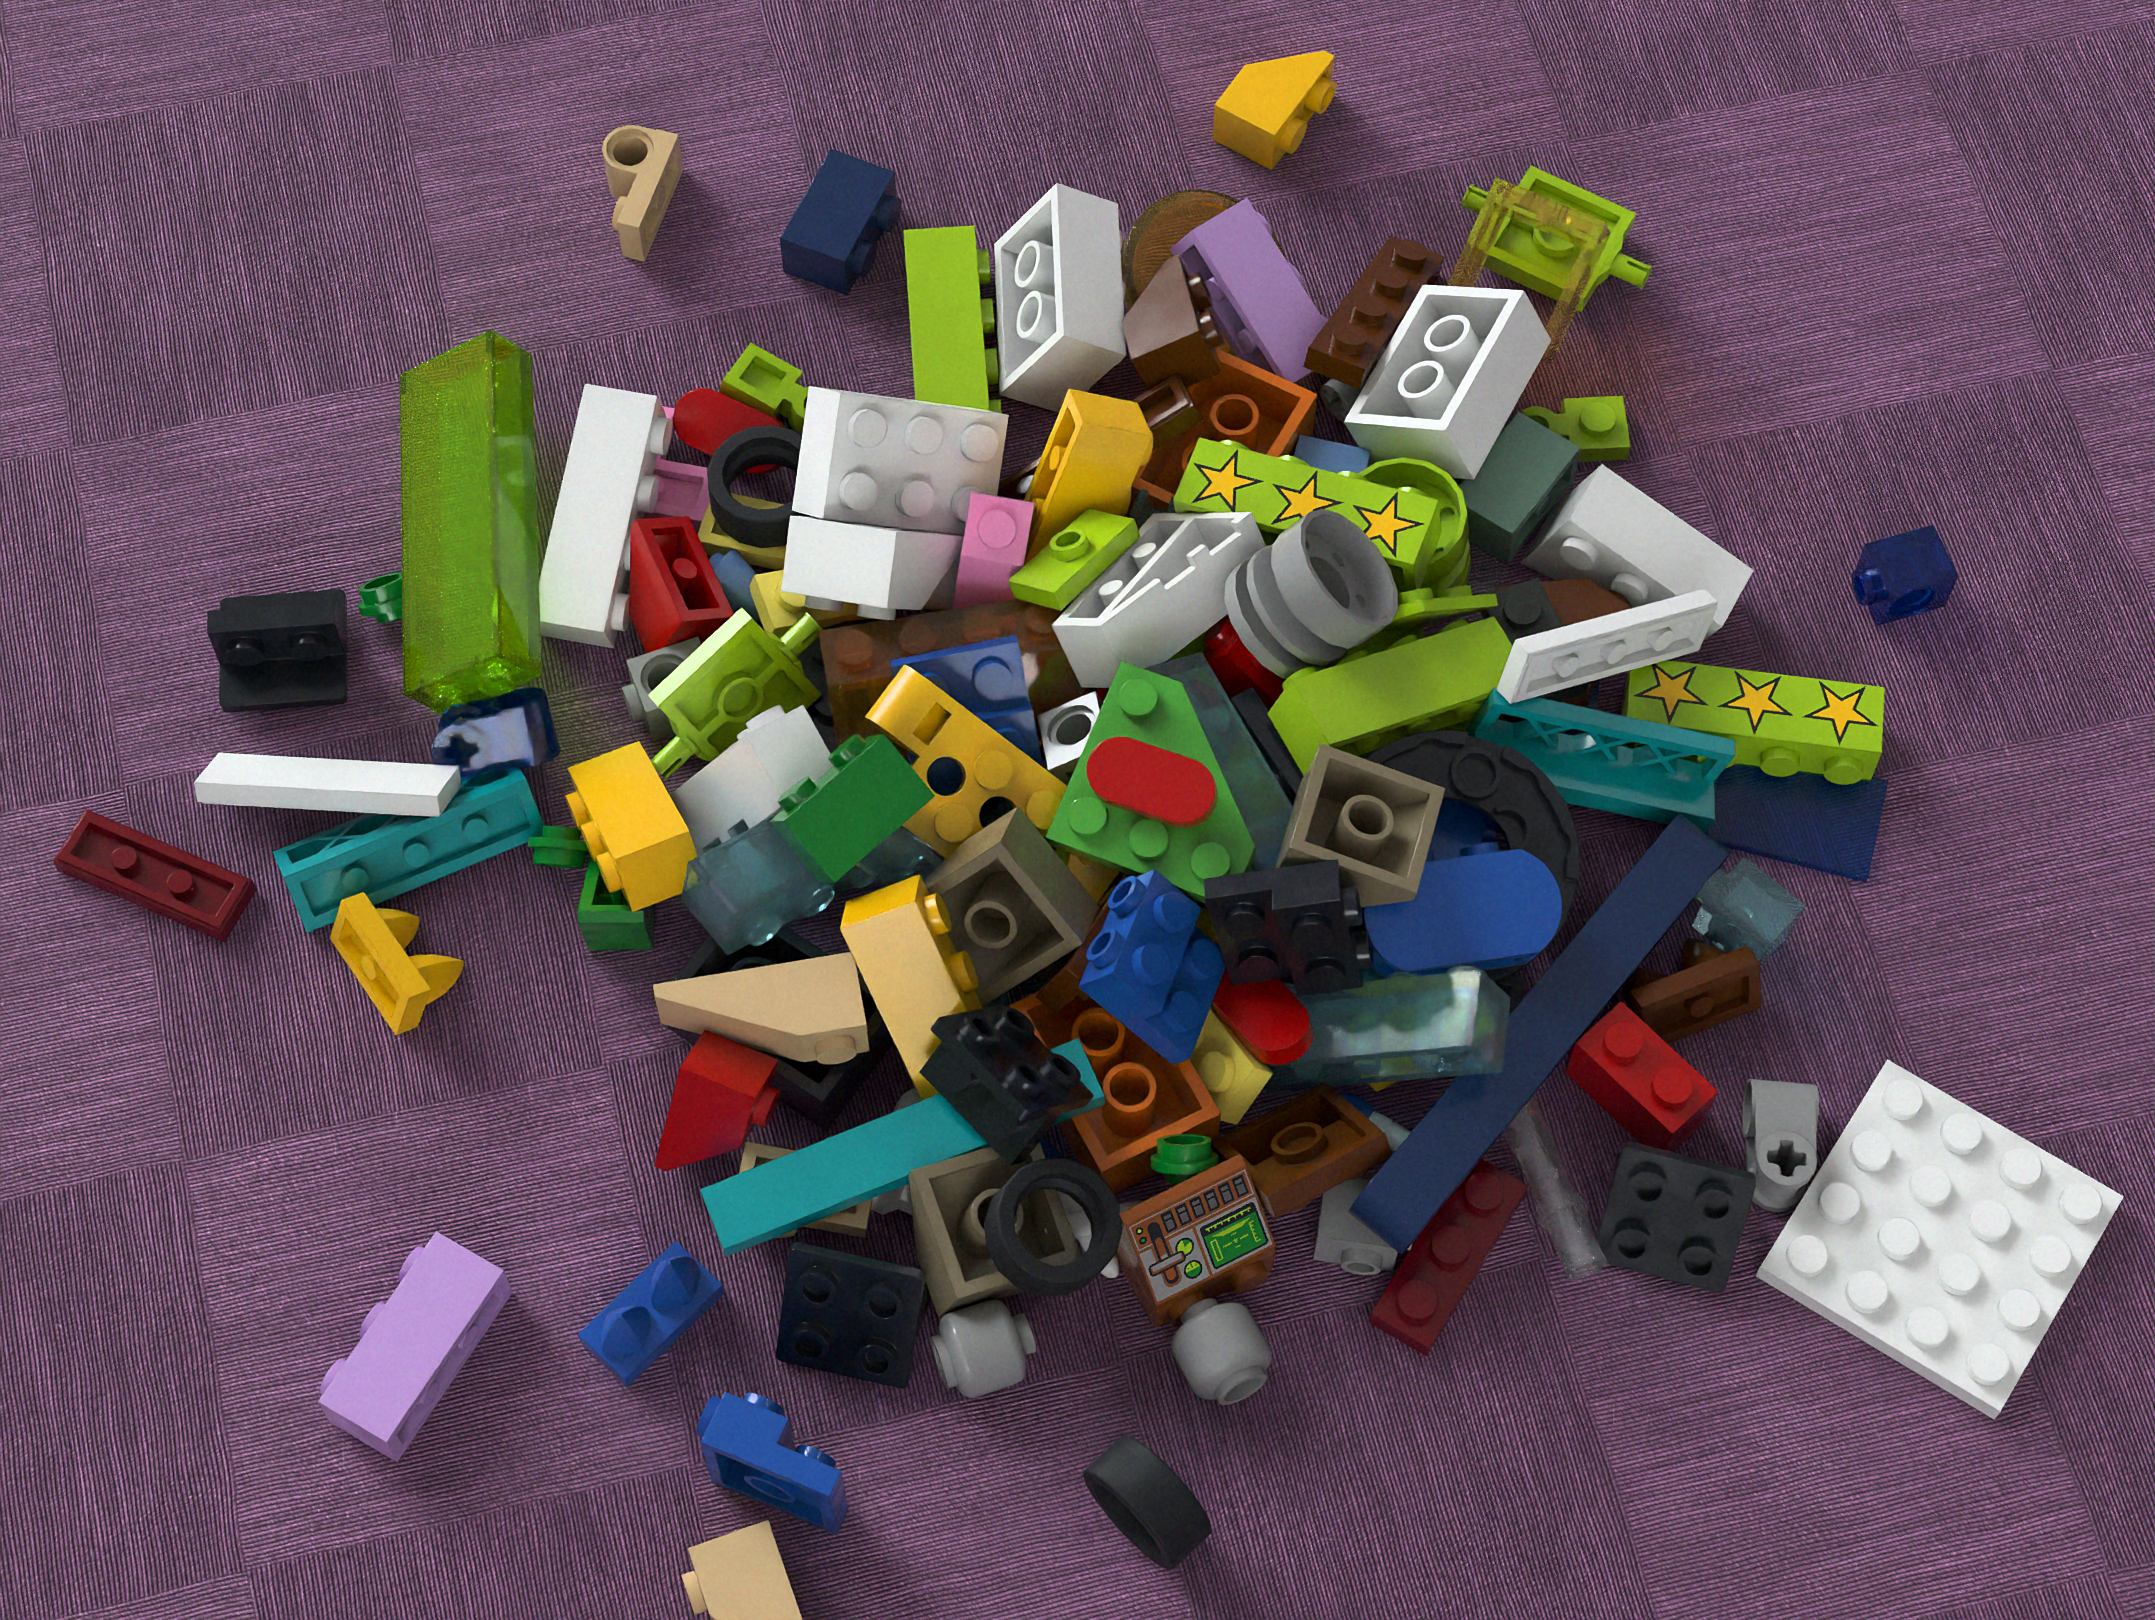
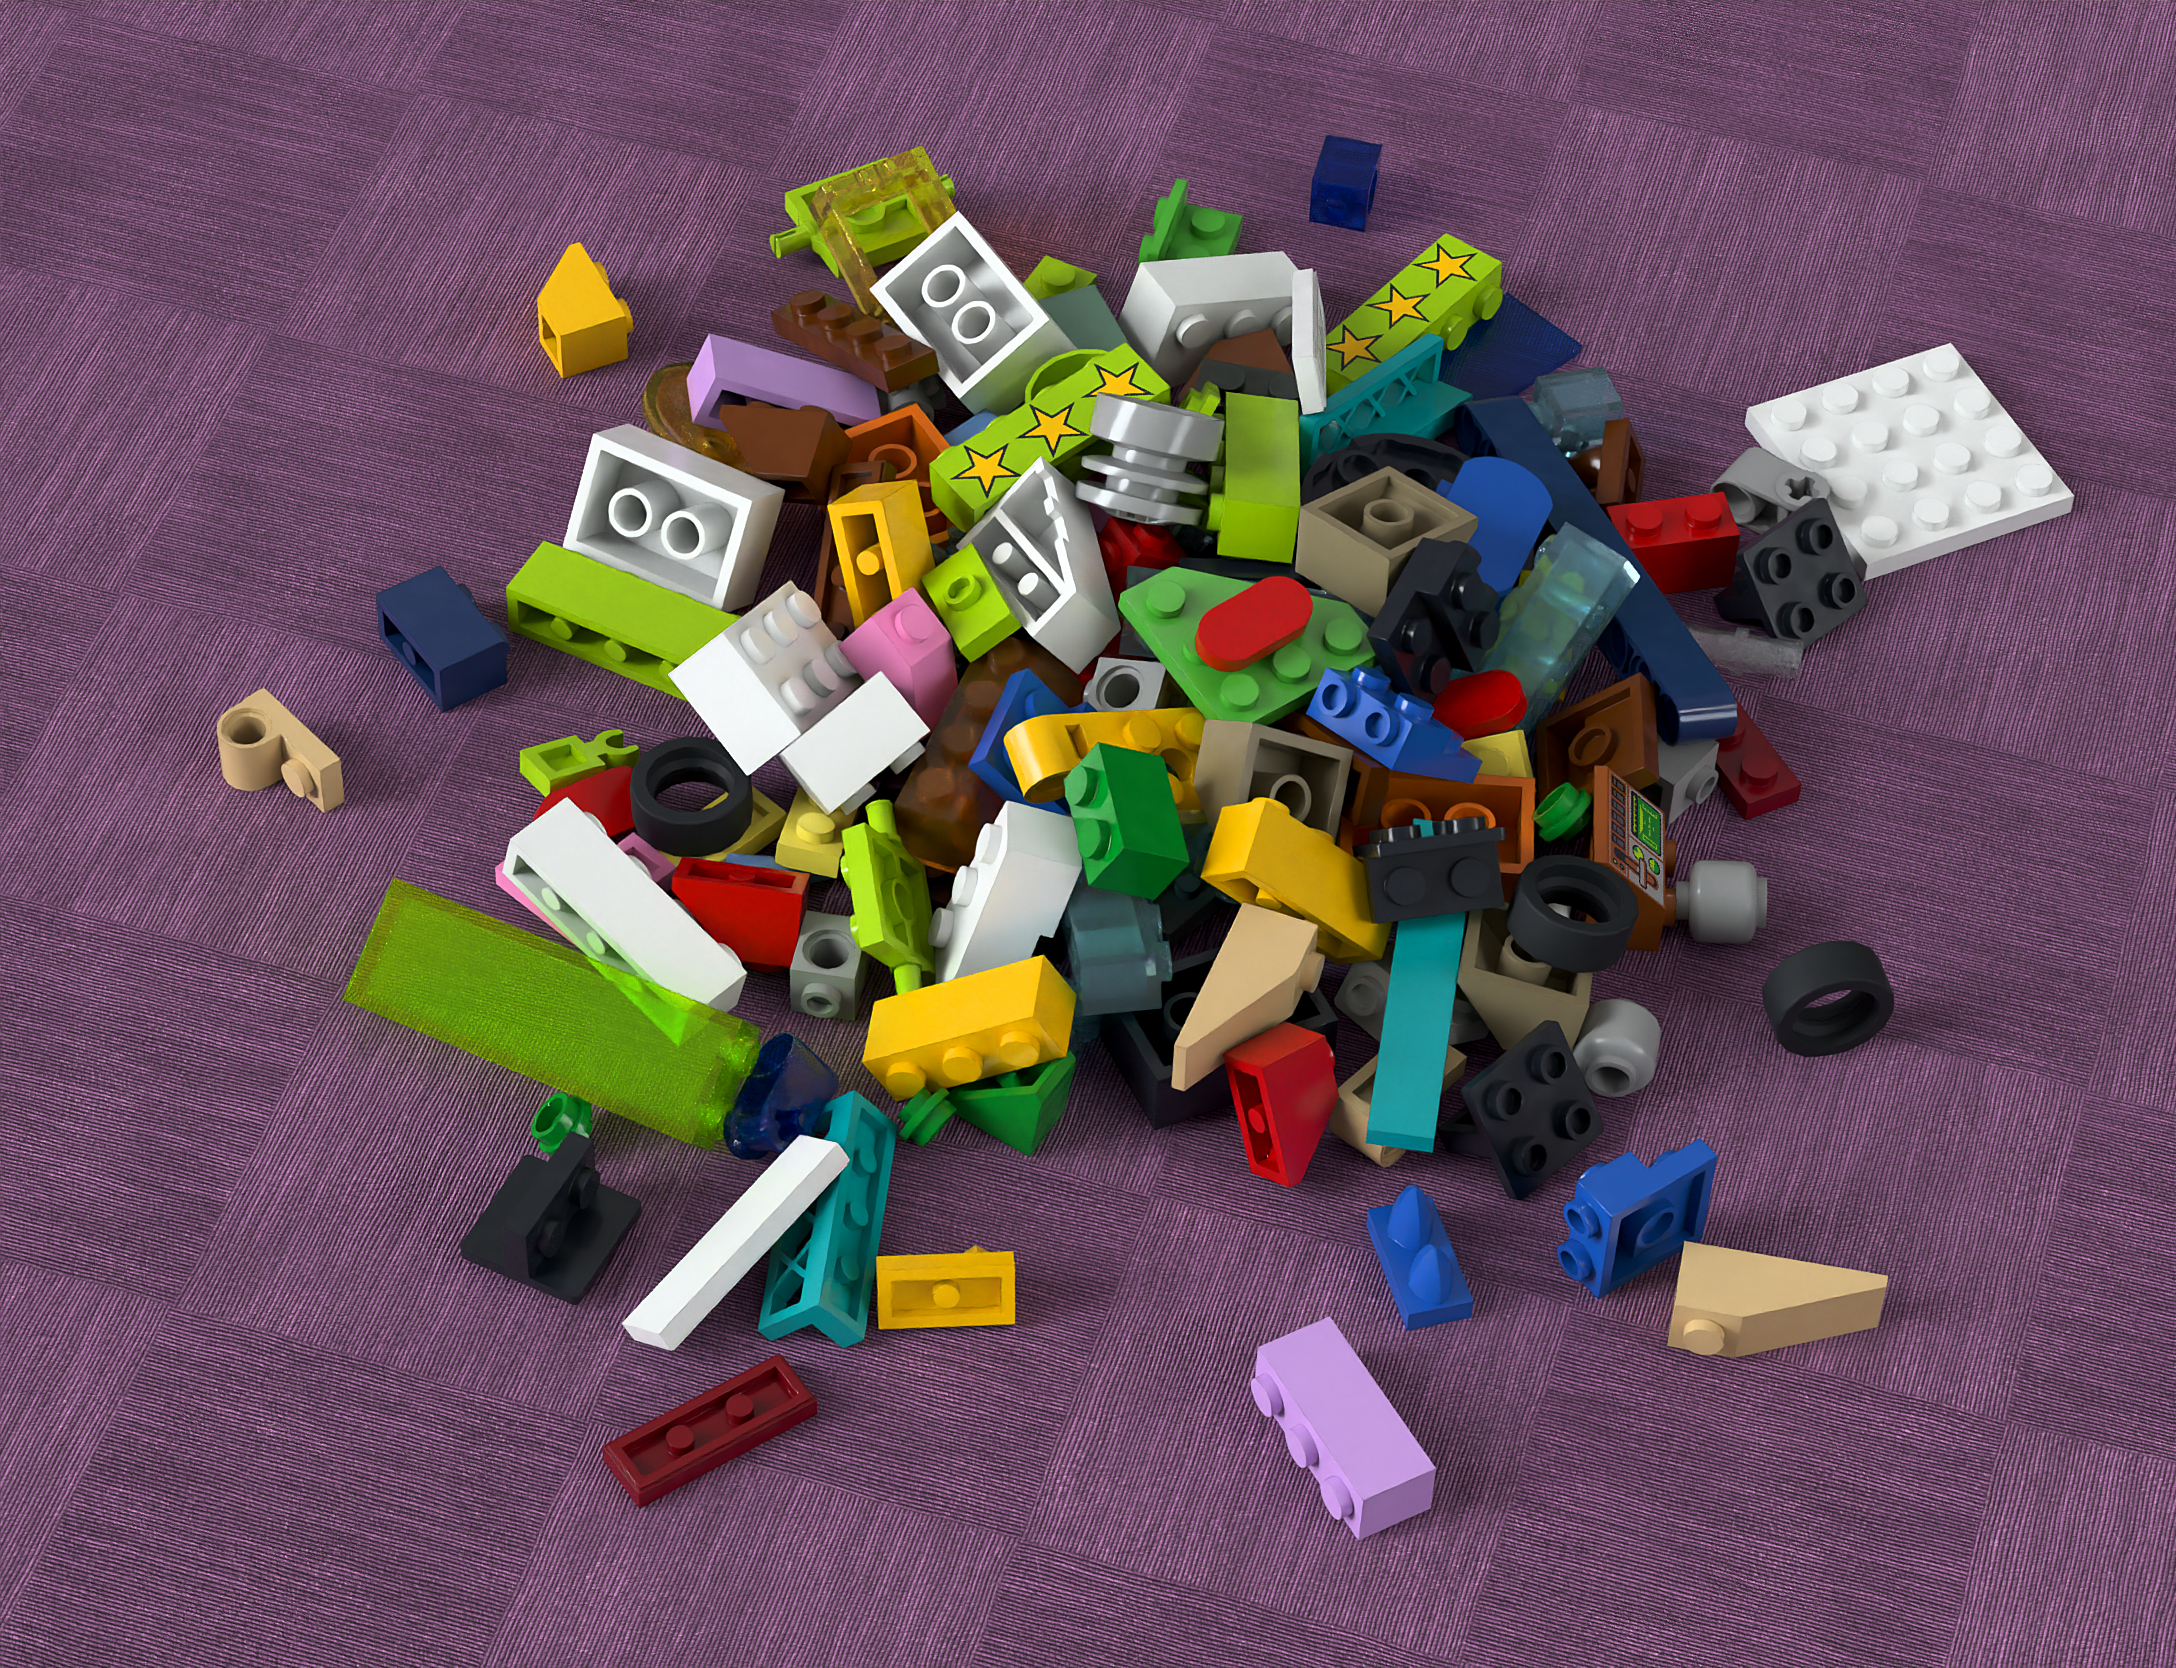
camera: 60 degrees left, 15 degrees down
none -> bright green bracket [1138,178,1243,268]

